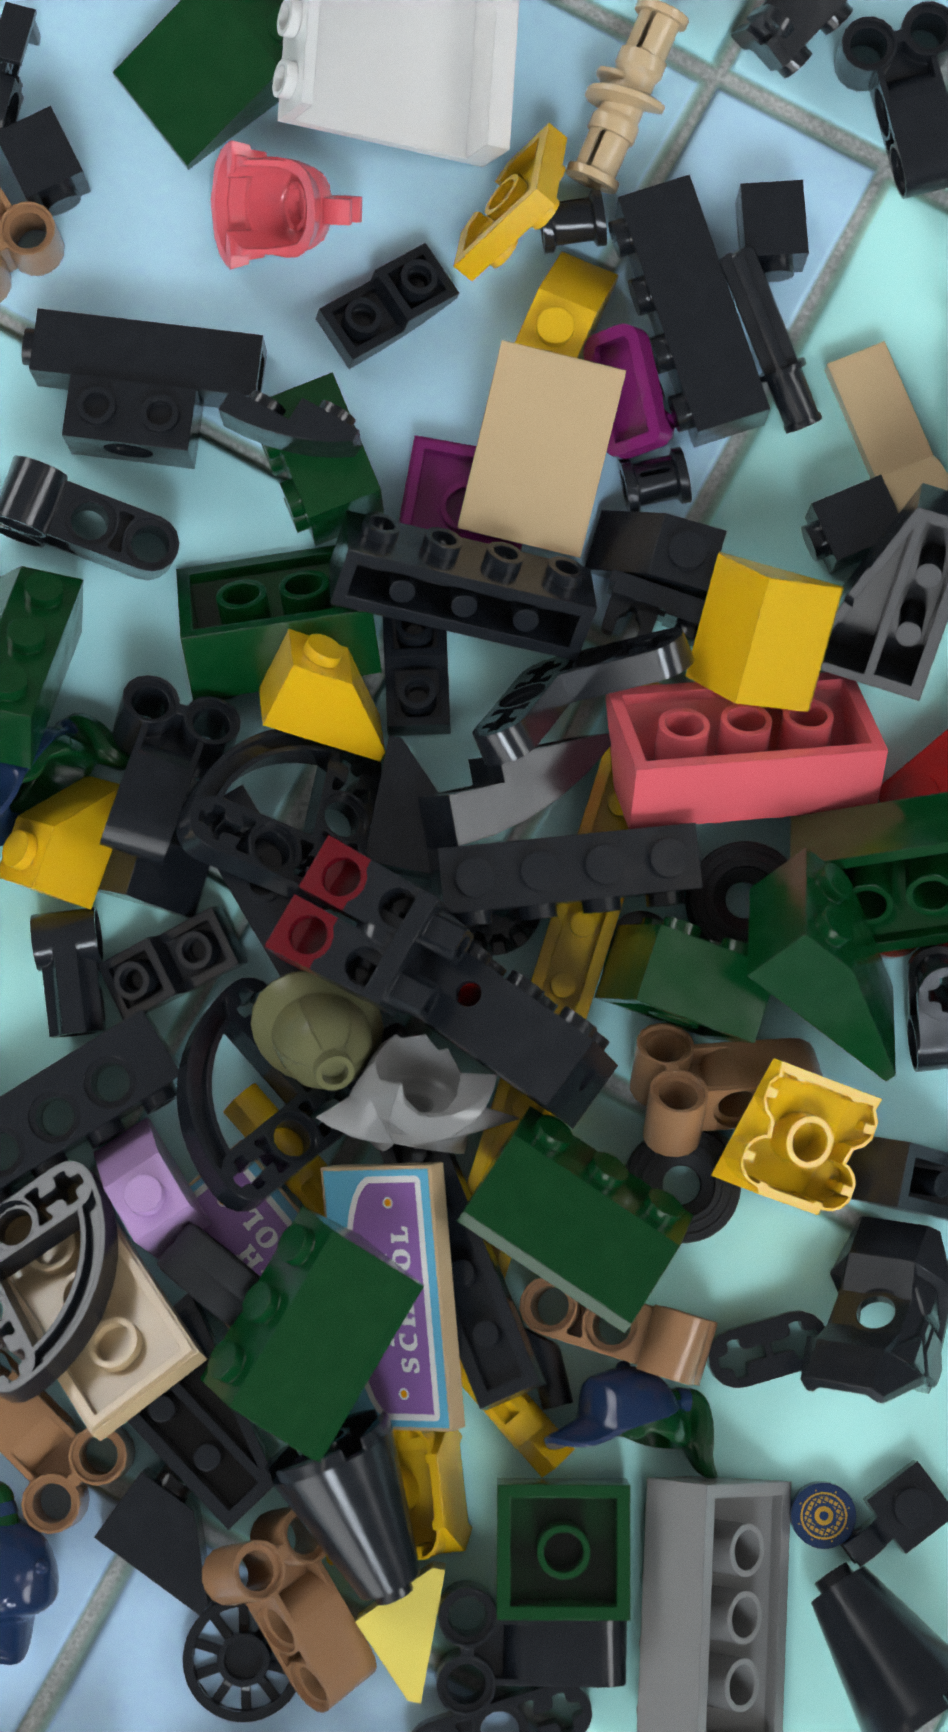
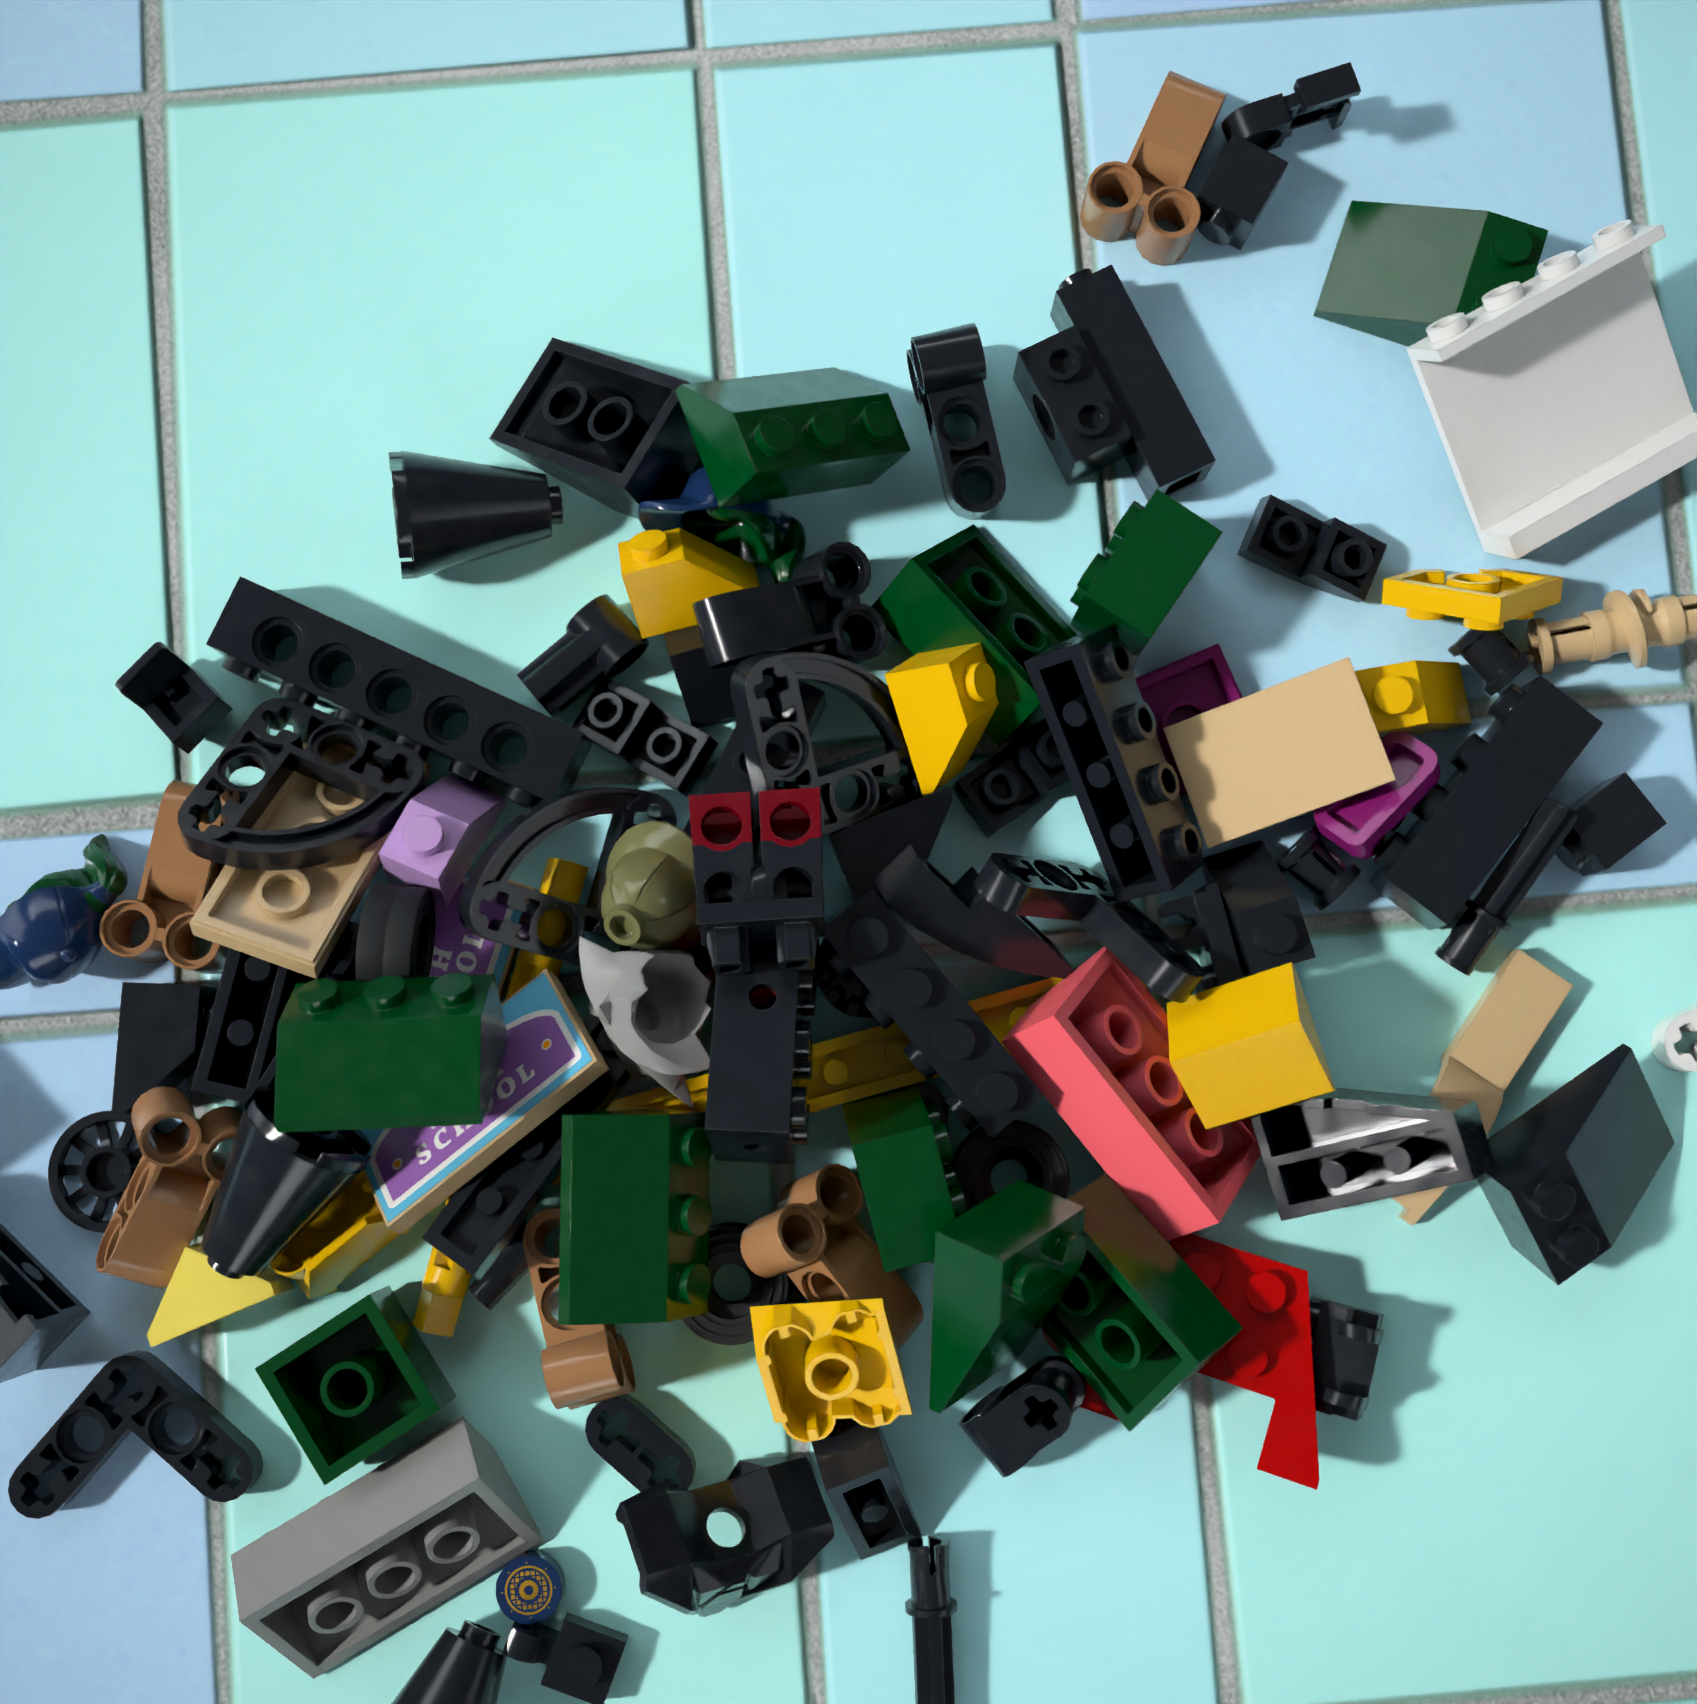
camera: 60 degrees right, 0 degrees up
coral helmet [211,140,362,270] -> none
black slope [218,387,362,458] -> none
black piece [435,1579,627,1716] -> none
dark blue hair [544,1361,718,1479] -> none
black brick [801,475,899,574] -> none

